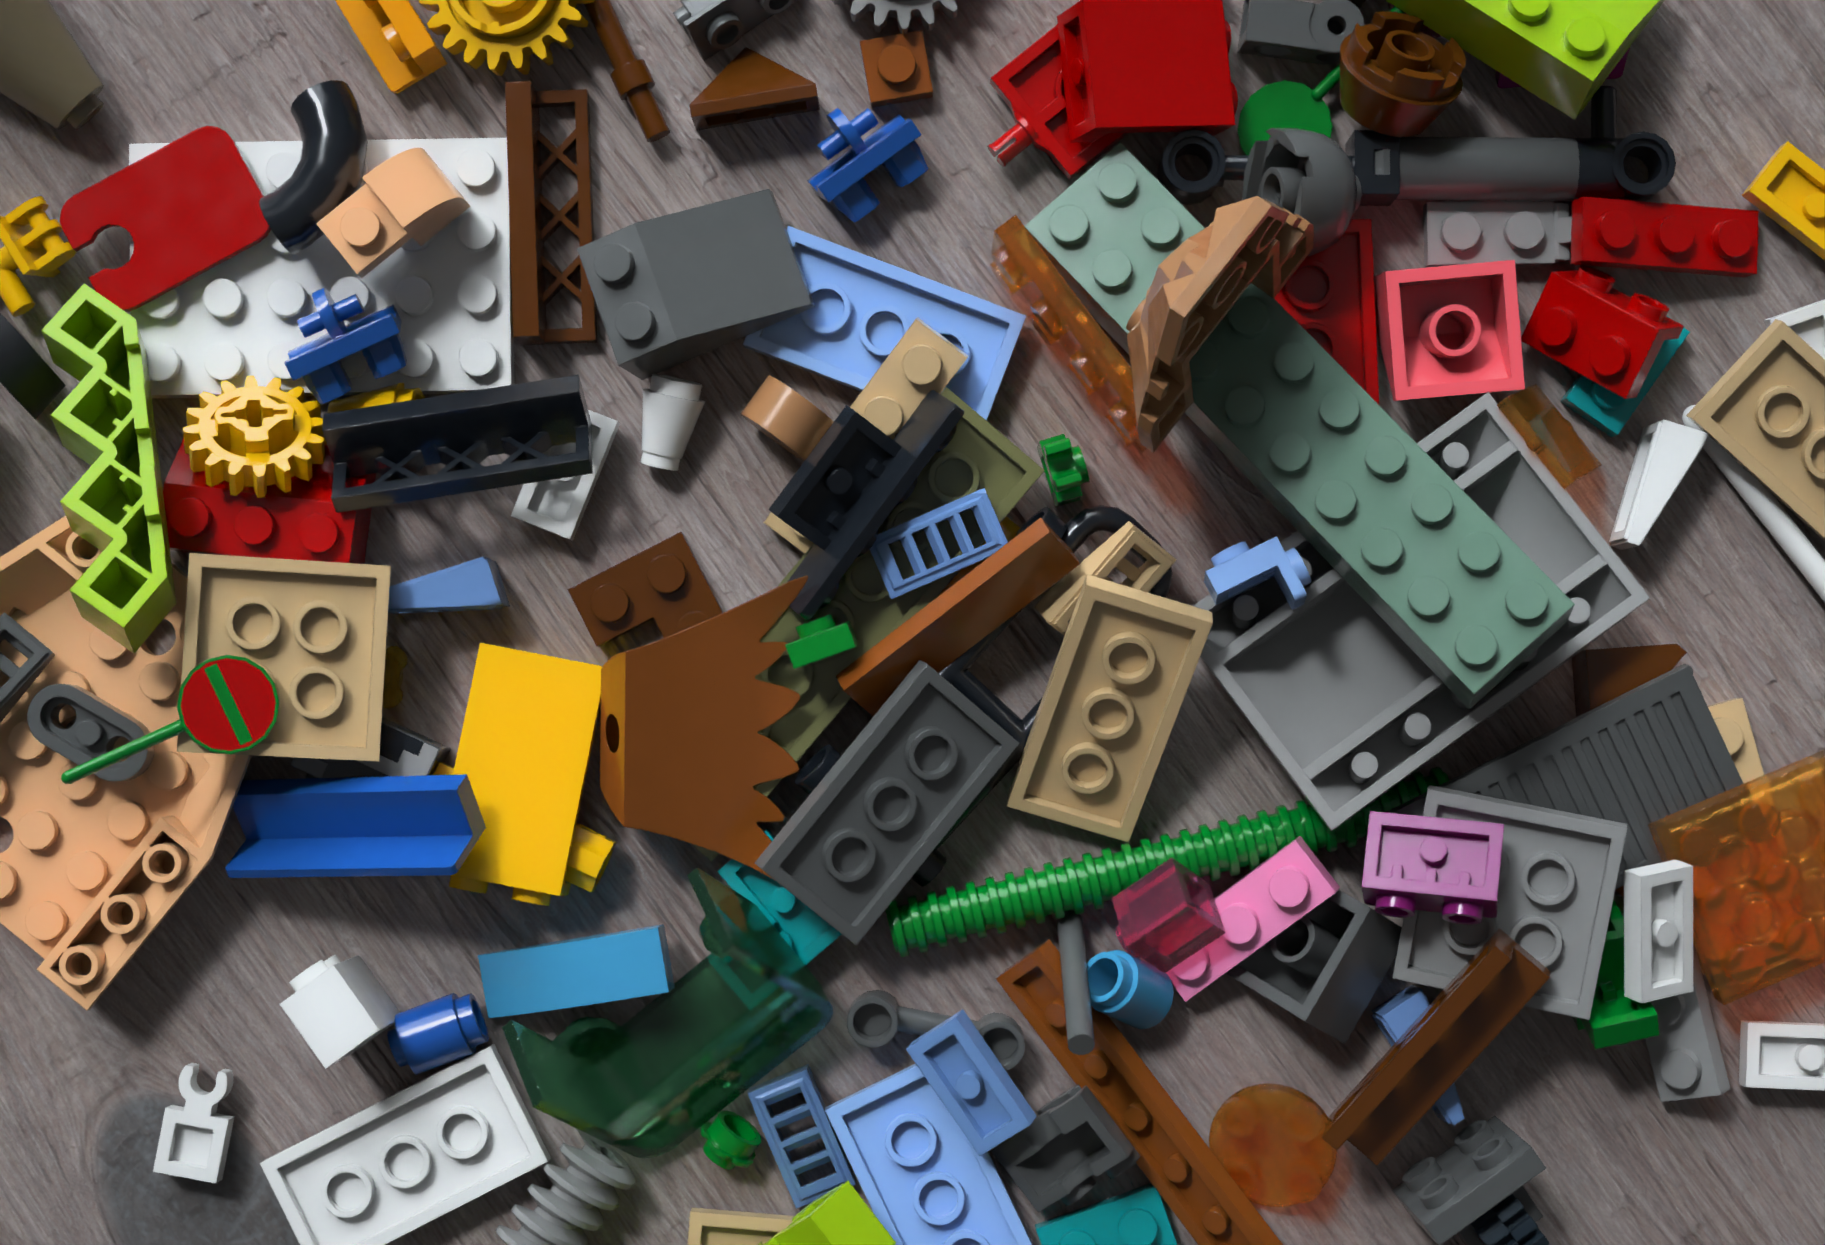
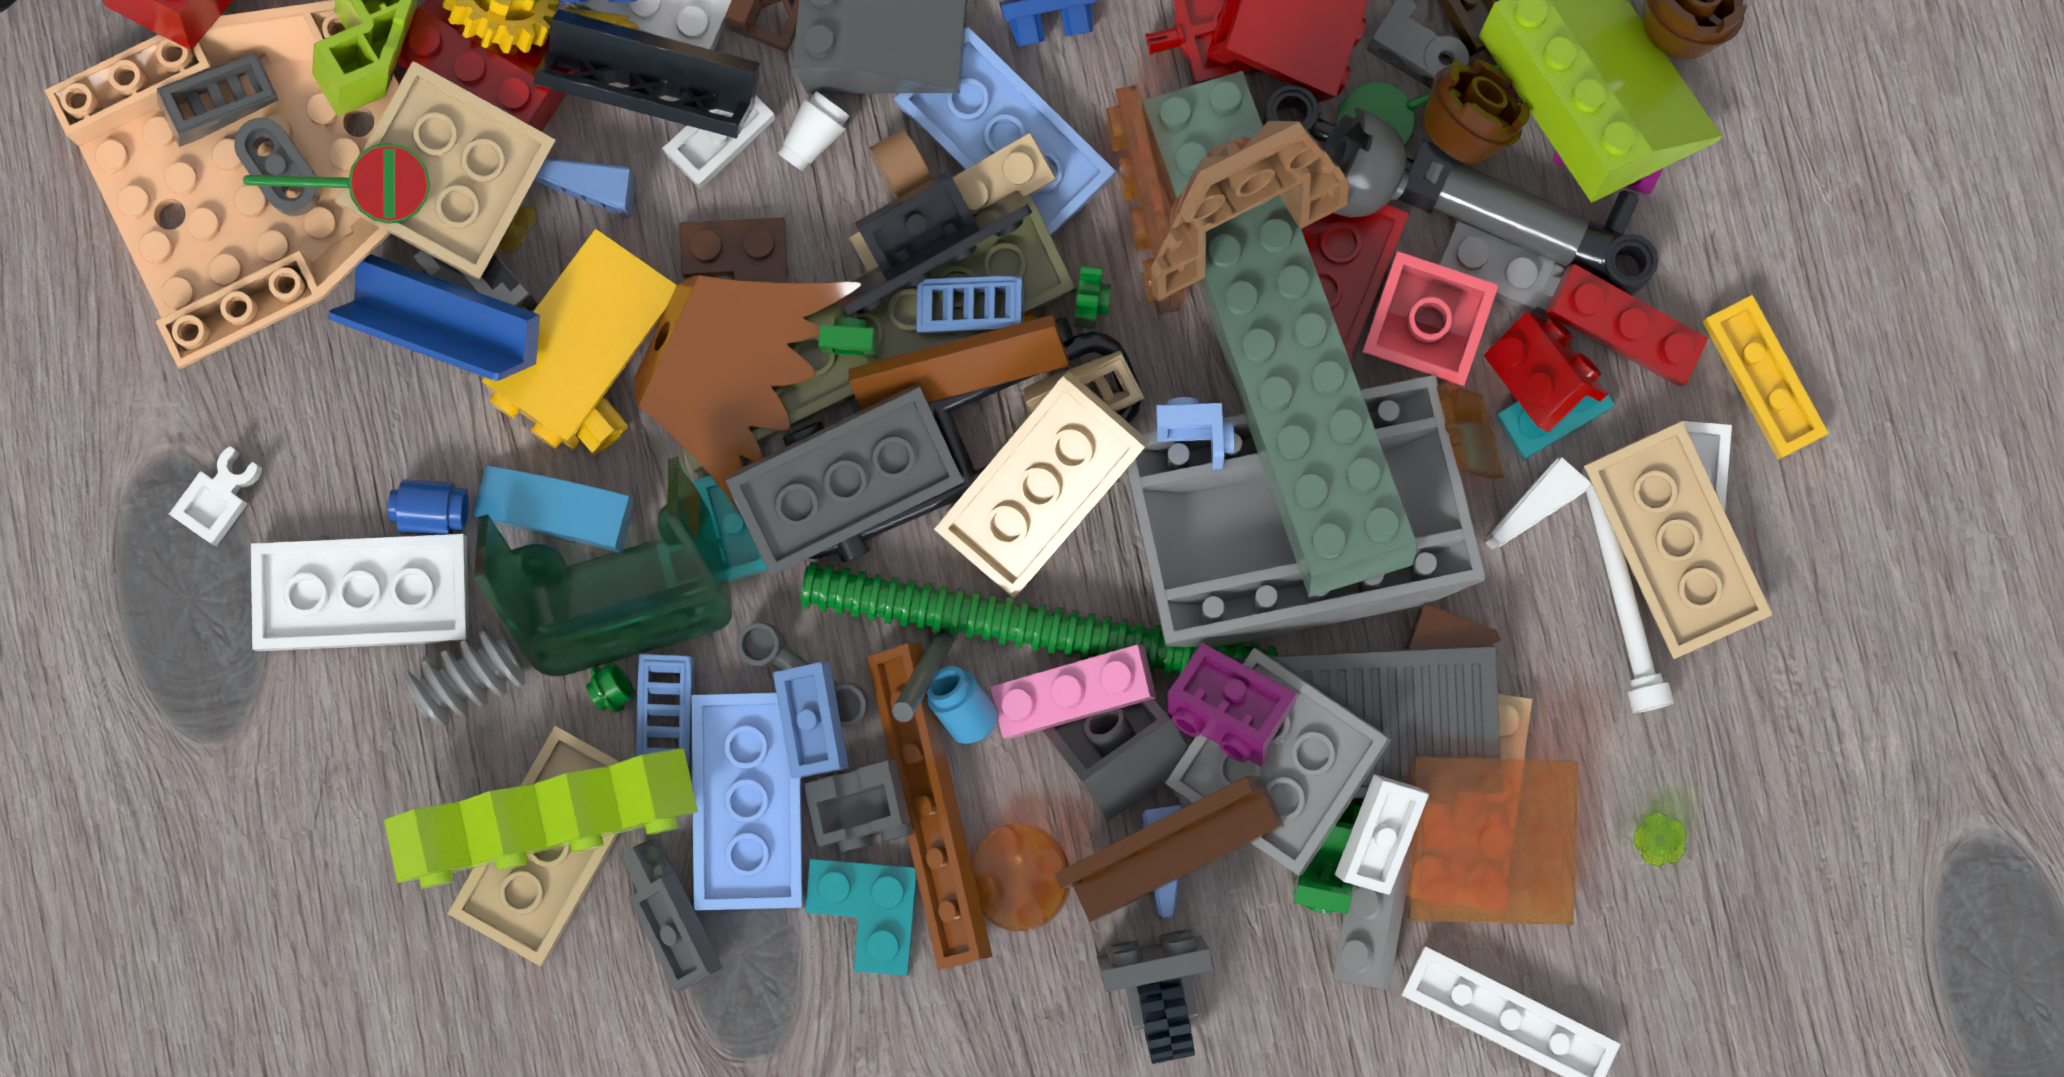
camera: 25 degrees right, 5 degrees down
white brick [280,955,400,1069] -> none
clear pink brick [1112,857,1225,973] -> none

